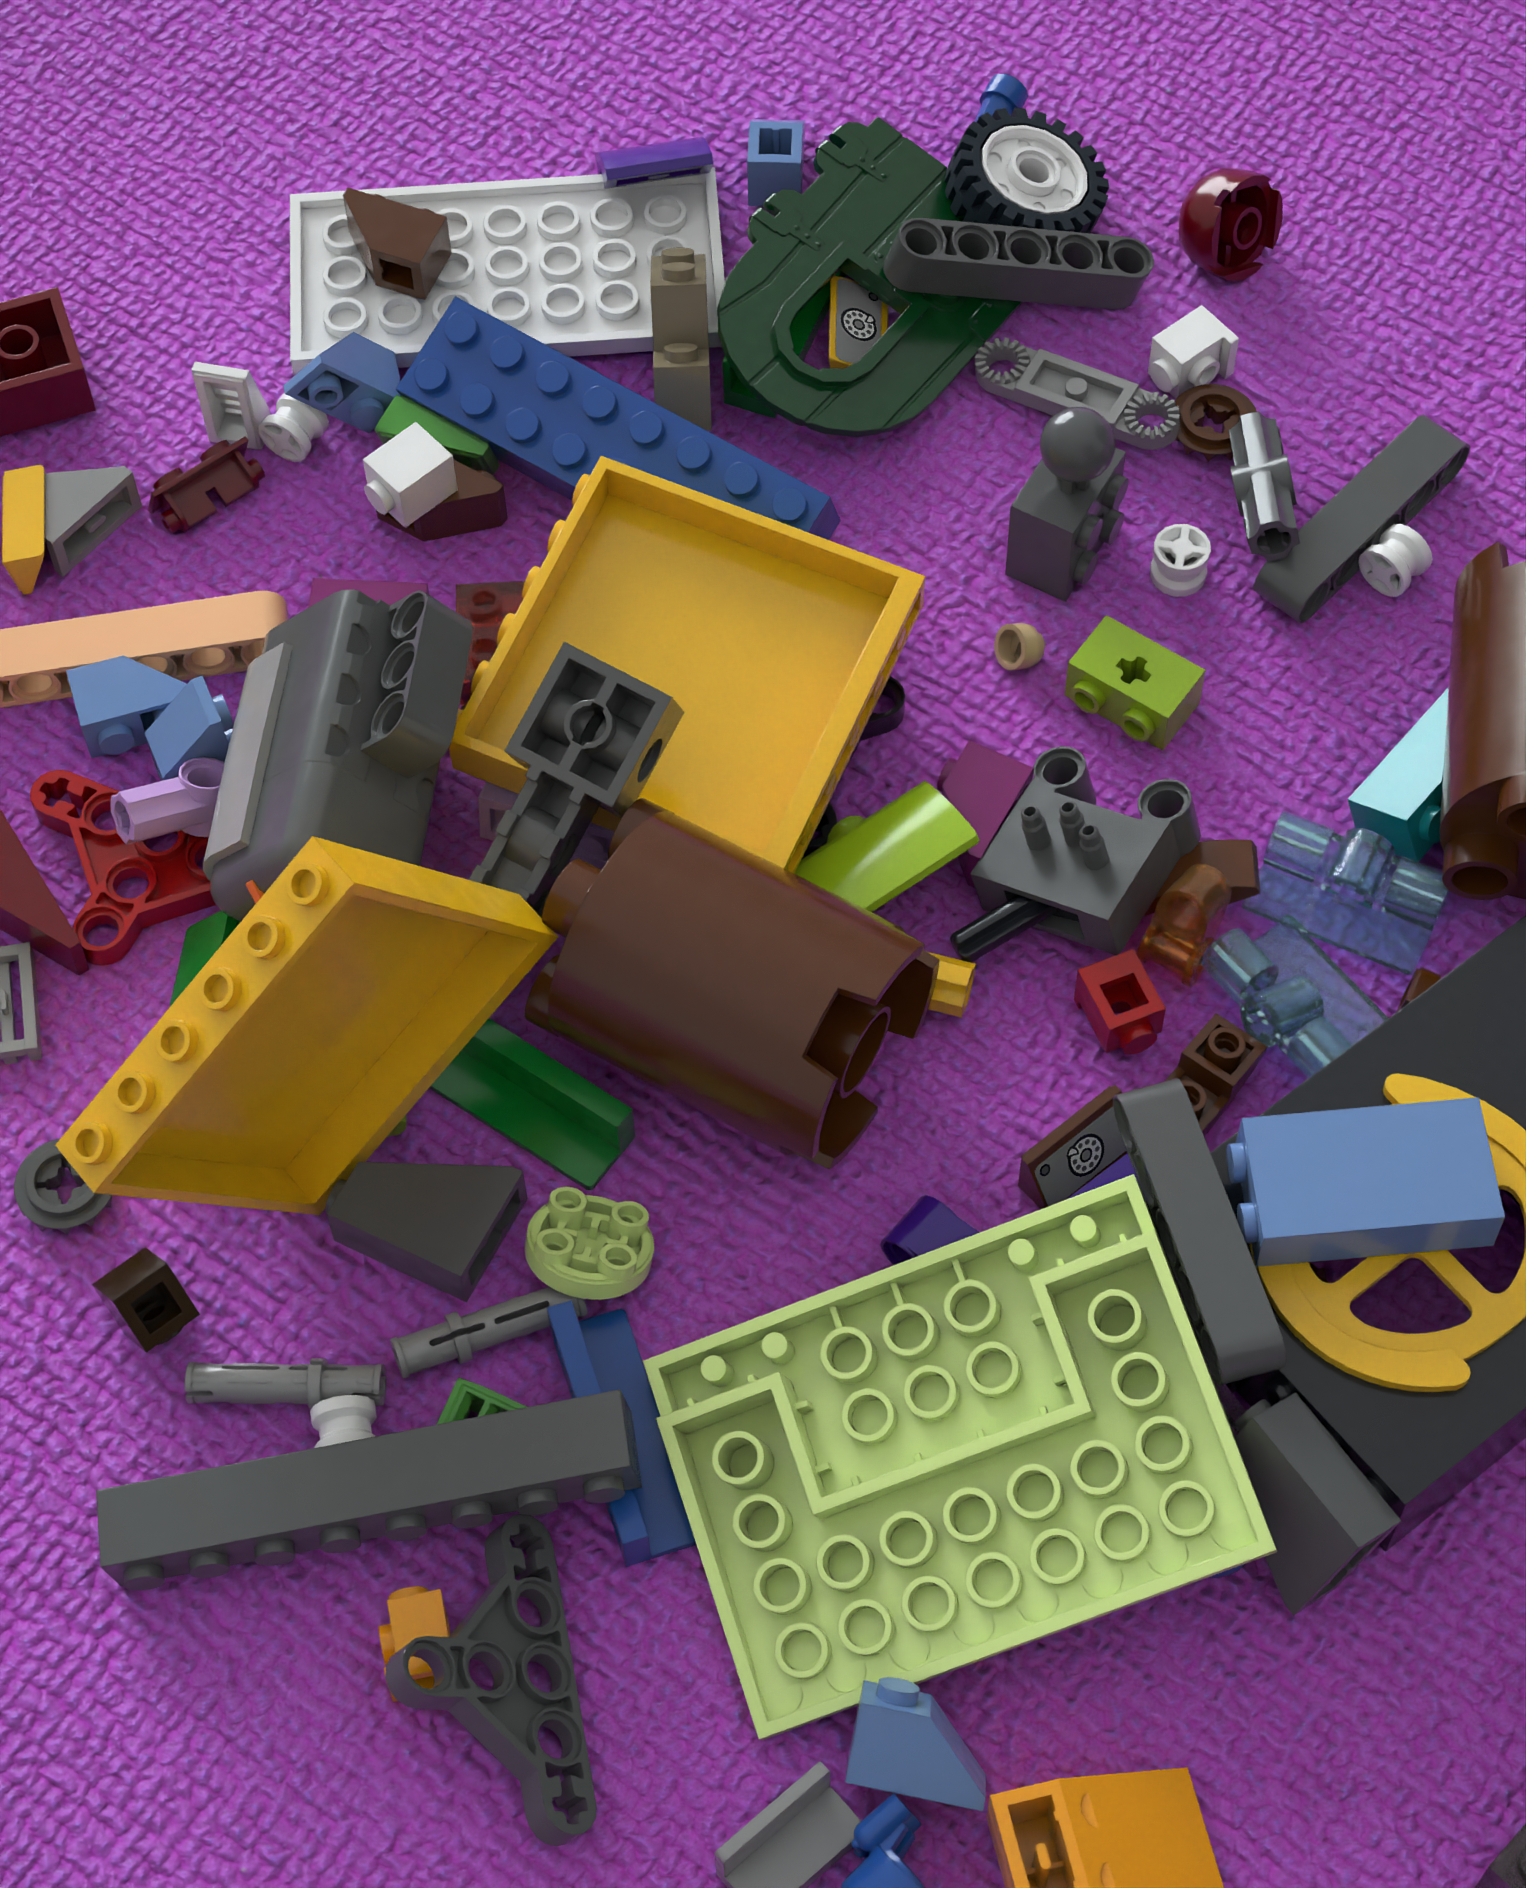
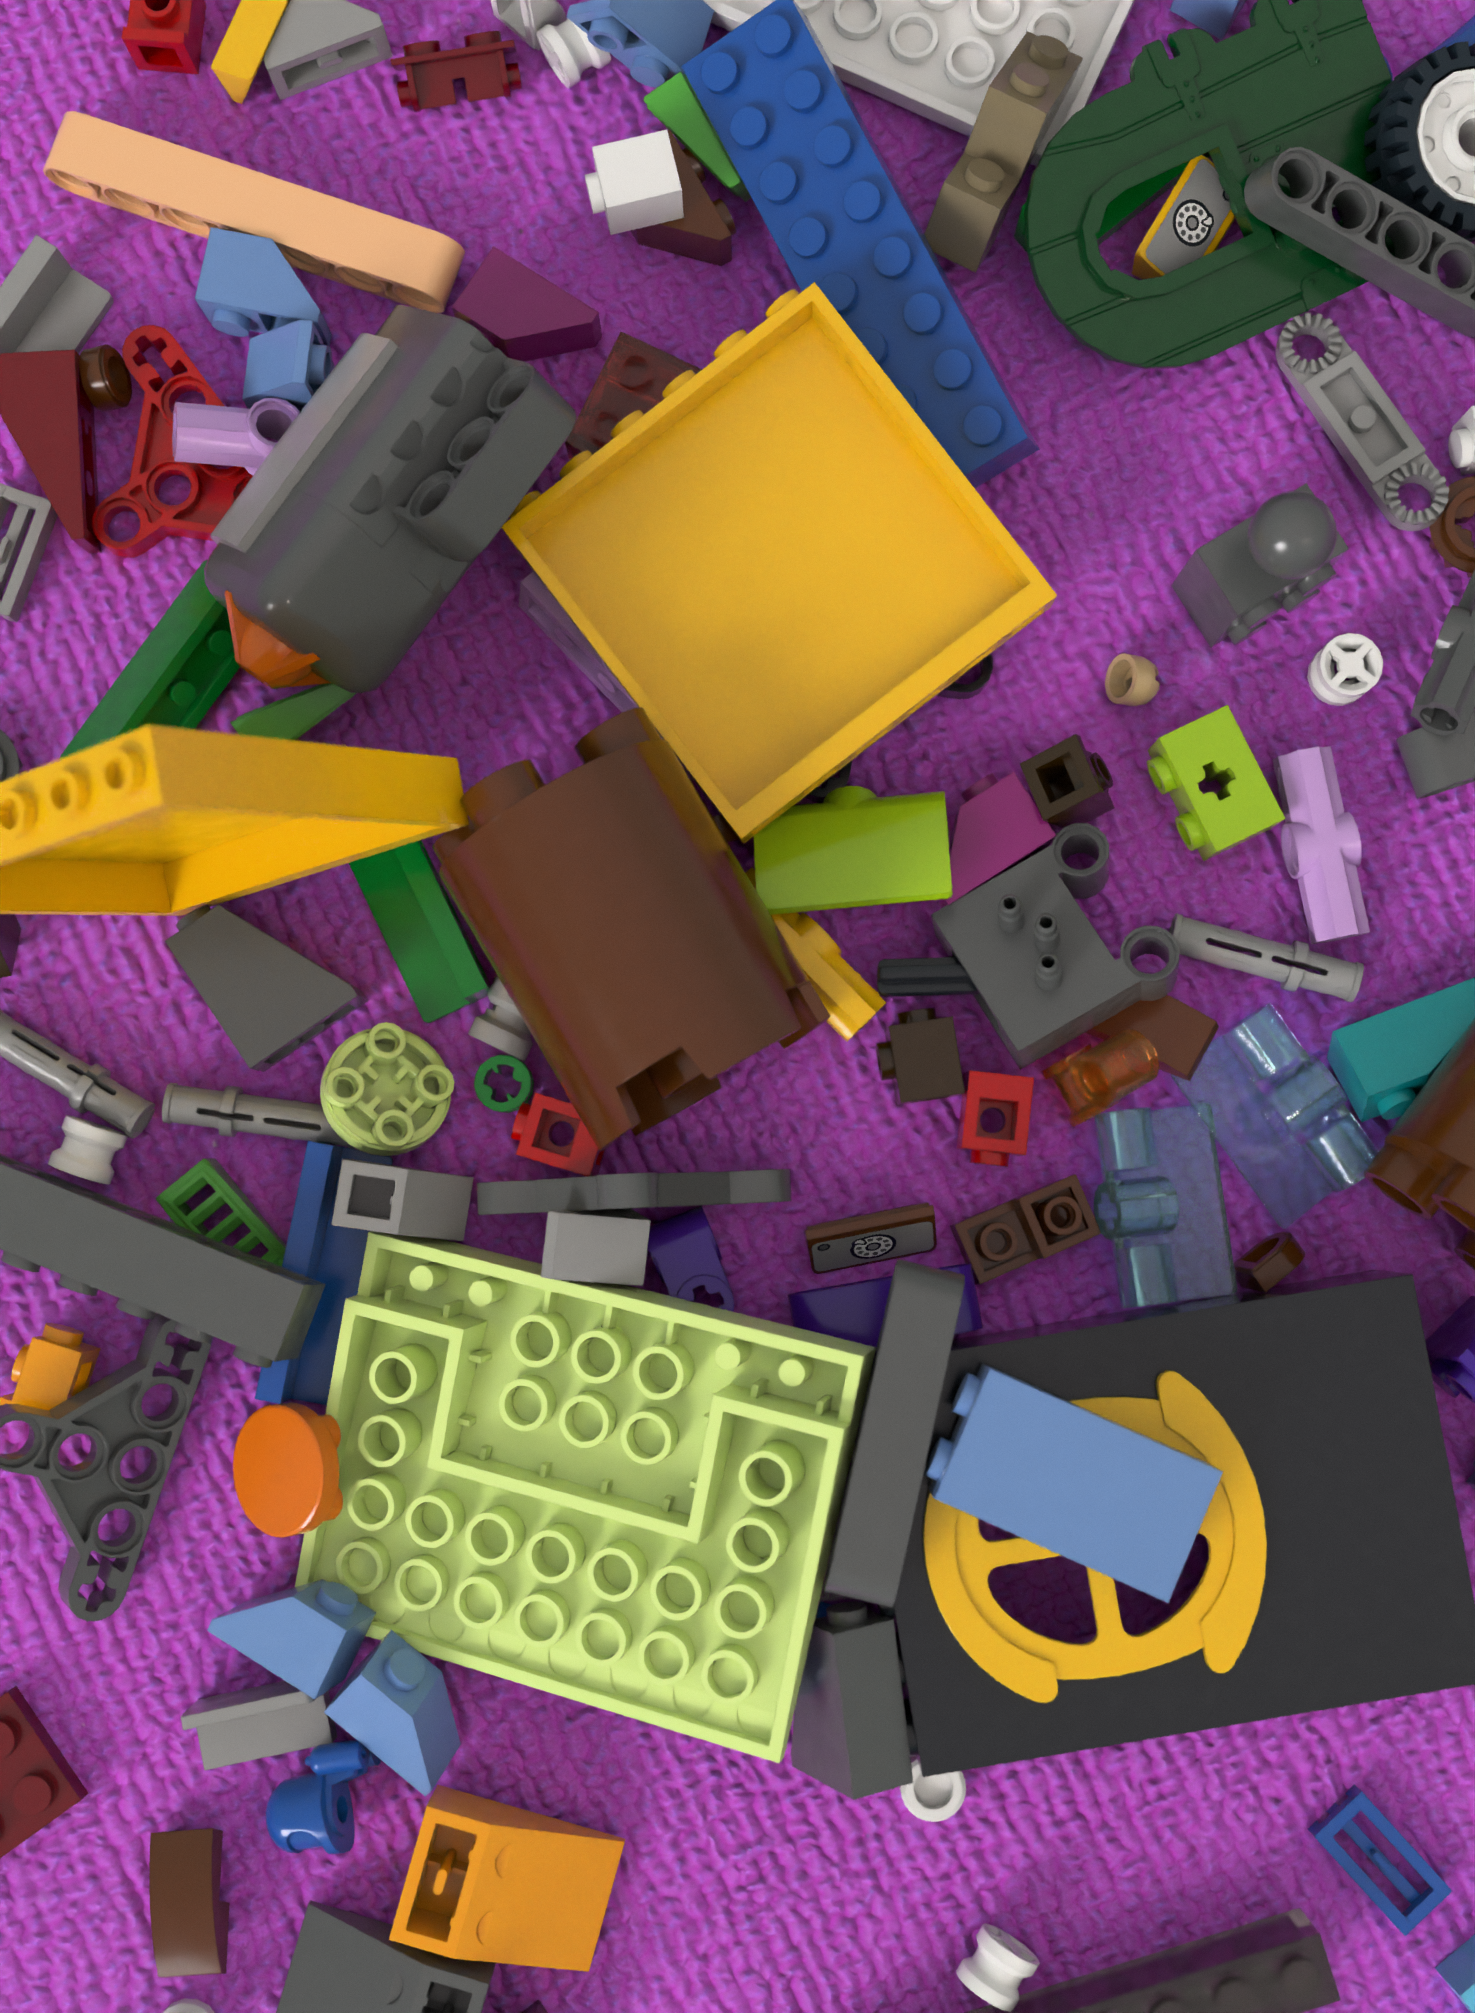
camera: 30 degrees right, 25 degrees up
dark grey brick [468,642,685,918] -> none
none -> reddish brown tile [79,344,132,412]
none -> medium blue slope [207,1579,376,1700]
none -> orange tile [233,1402,343,1538]
none -> light grey slope [332,1158,474,1241]
none -> light grey wheel [468,977,533,1062]
none -> green bush [474,1055,534,1113]
none -> dark grey beam [477,1169,792,1215]
none -> red brick [511,1093,606,1177]
none -> light grey slope [541,1208,651,1286]
none -> dark brown brick [876,1008,965,1105]
none -> white tile [900,1756,966,1822]
none -> dark brown brick [1020,734,1115,828]
none -> light grey pin [1169,913,1364,1002]
none -> lavender piece [1273,746,1370,944]

